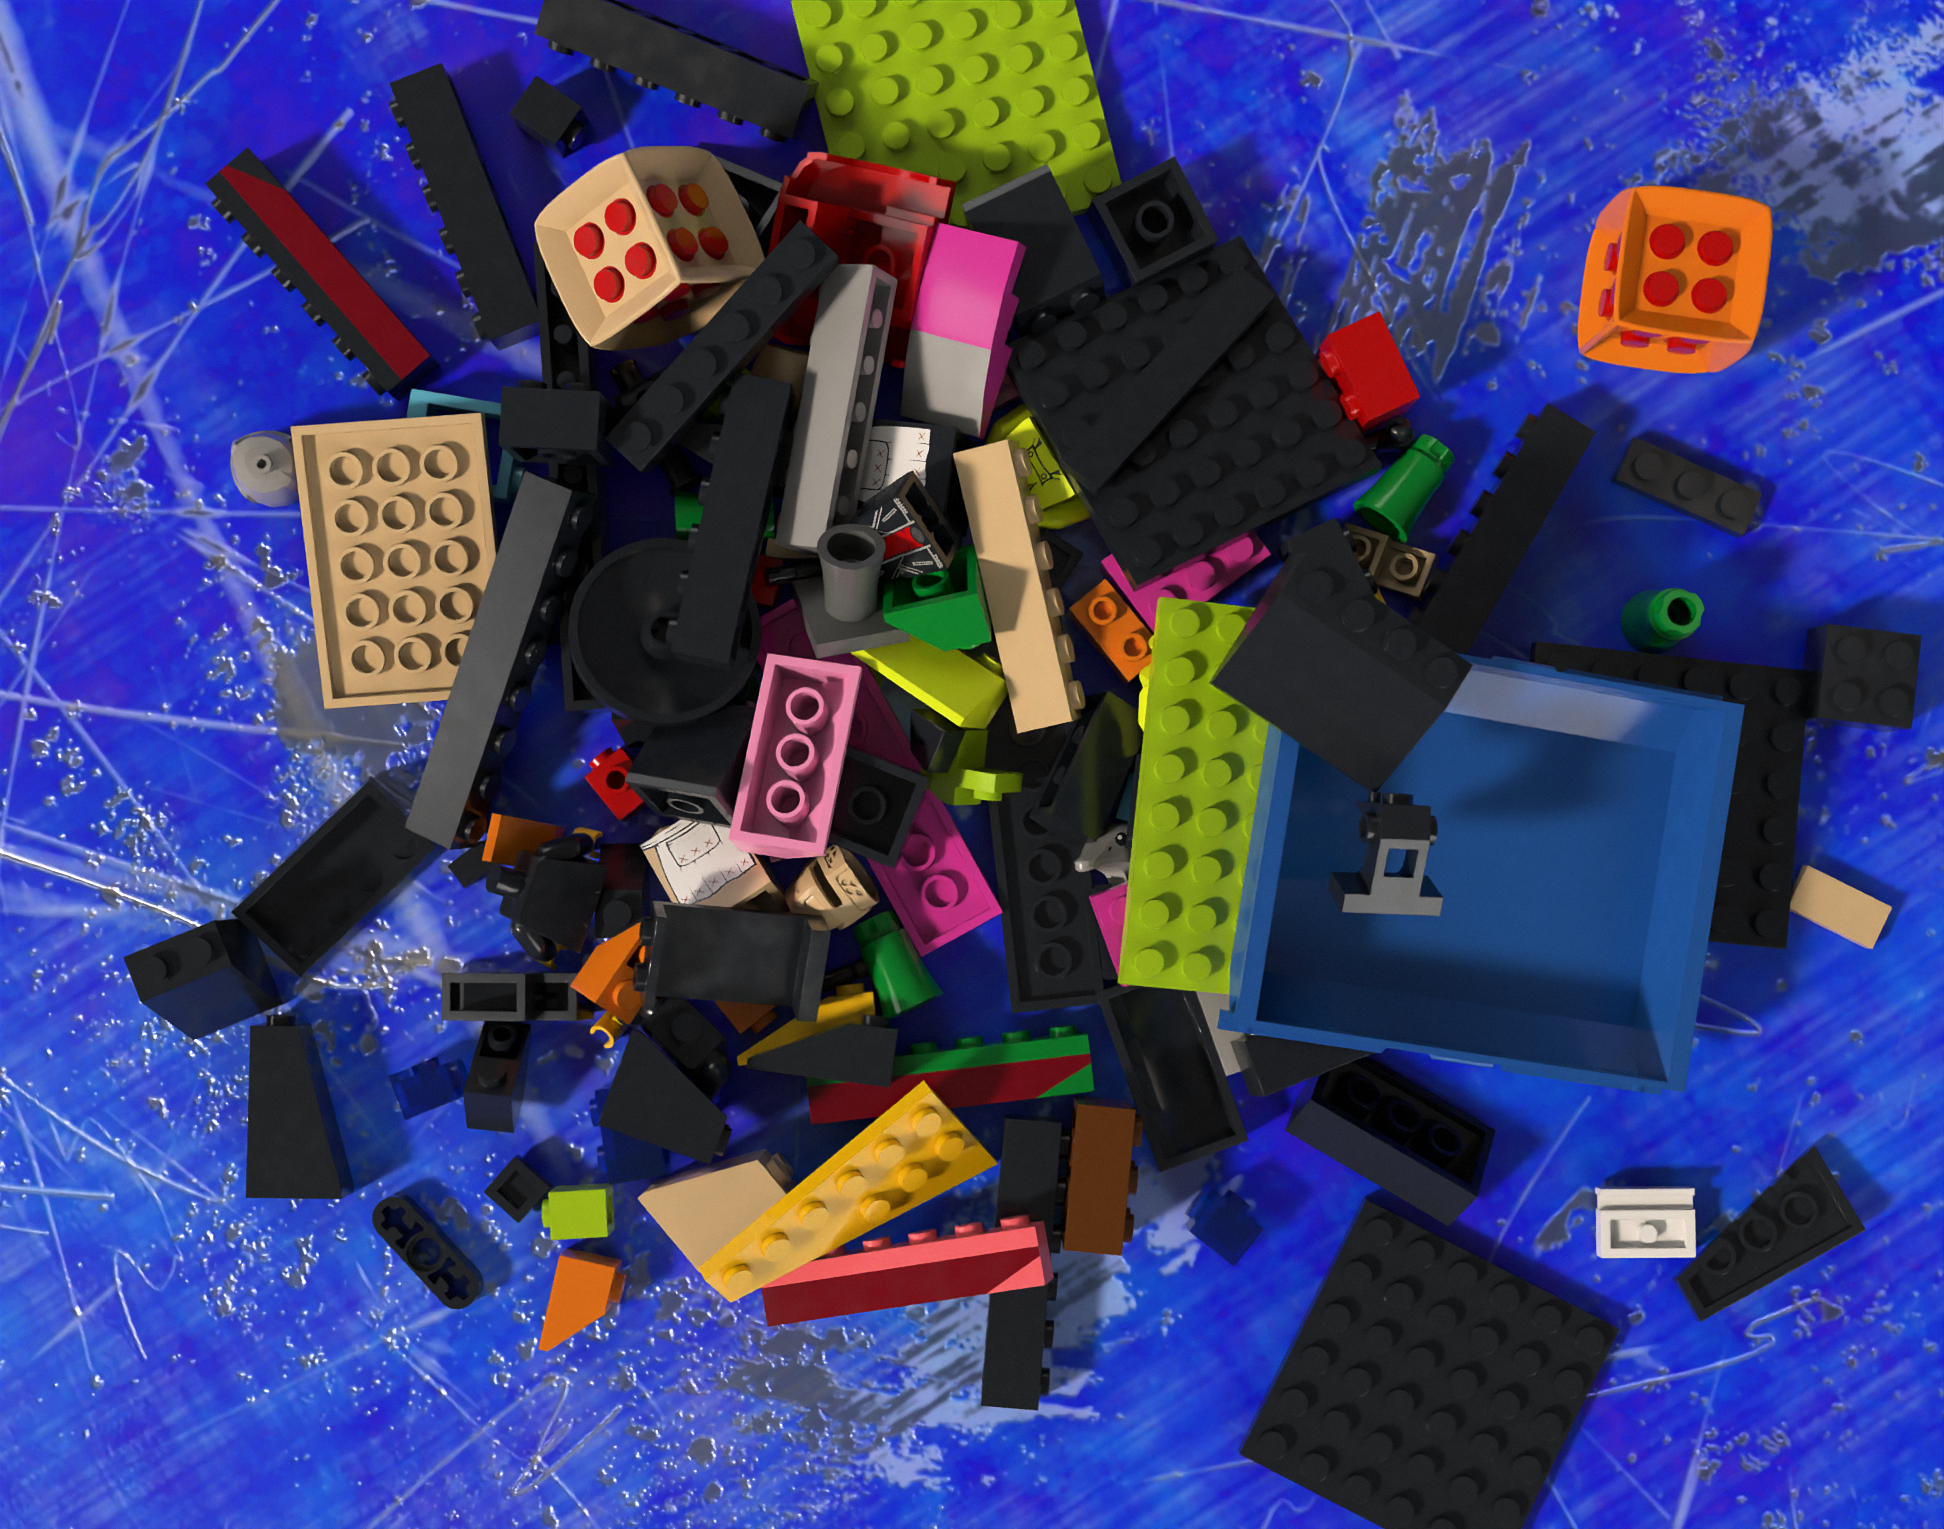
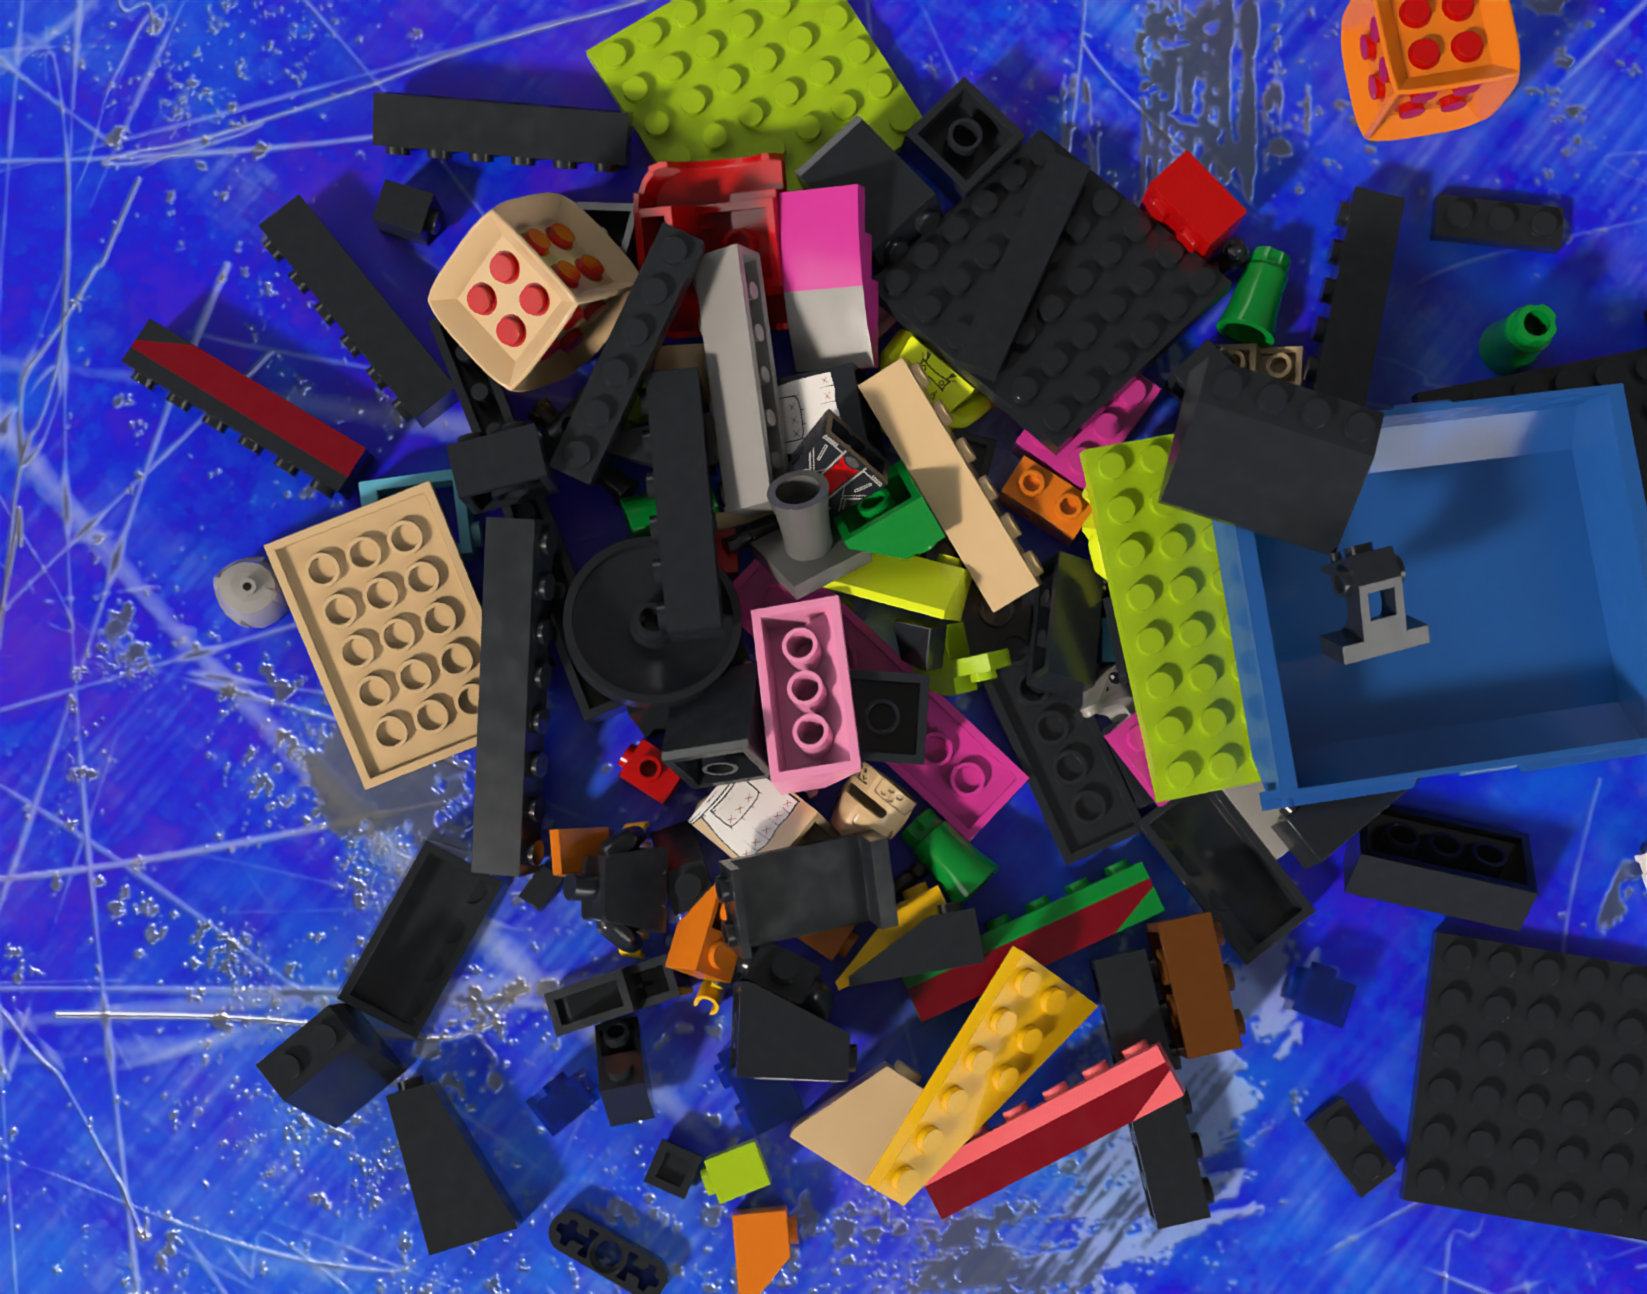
camera: 15 degrees left, 5 degrees down
none -> black plate [1303,1096,1397,1198]

